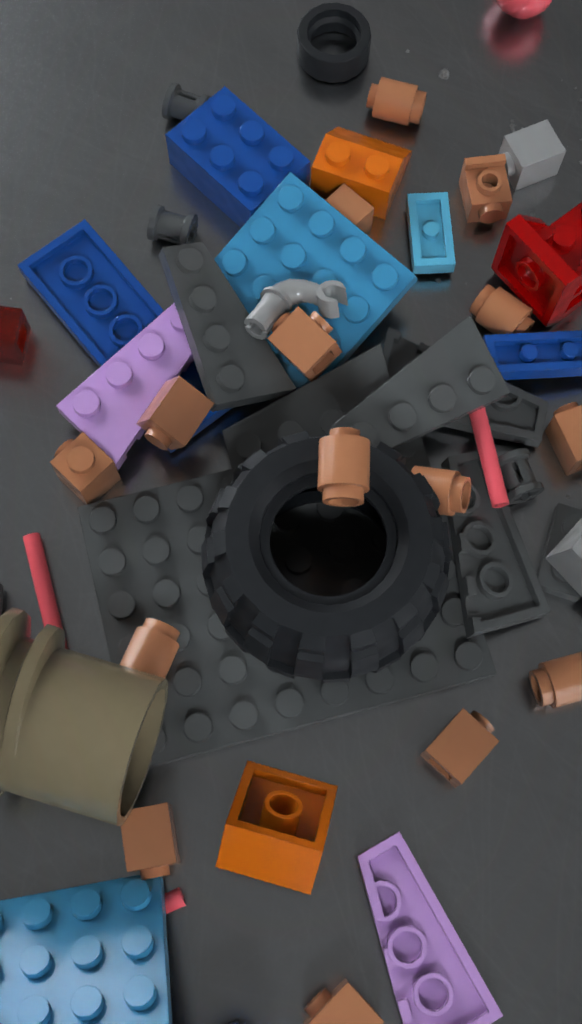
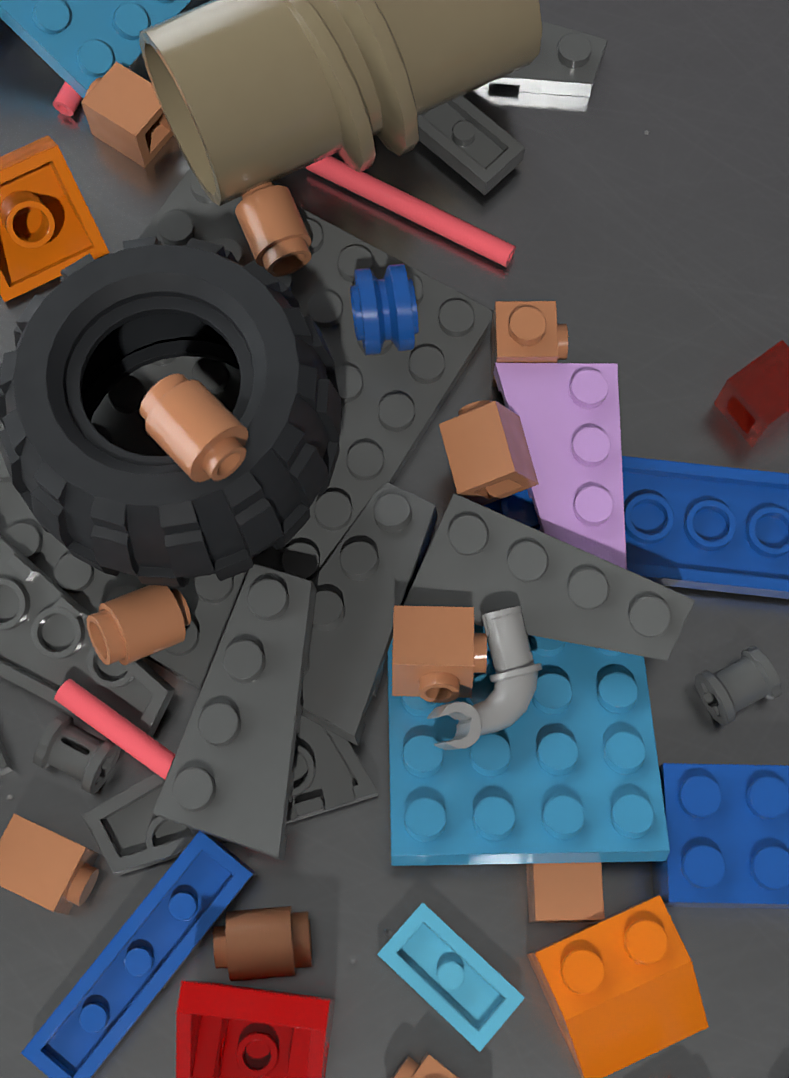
camera: 135 degrees right, 0 degrees up
none -> blue wheel [350,263,419,356]

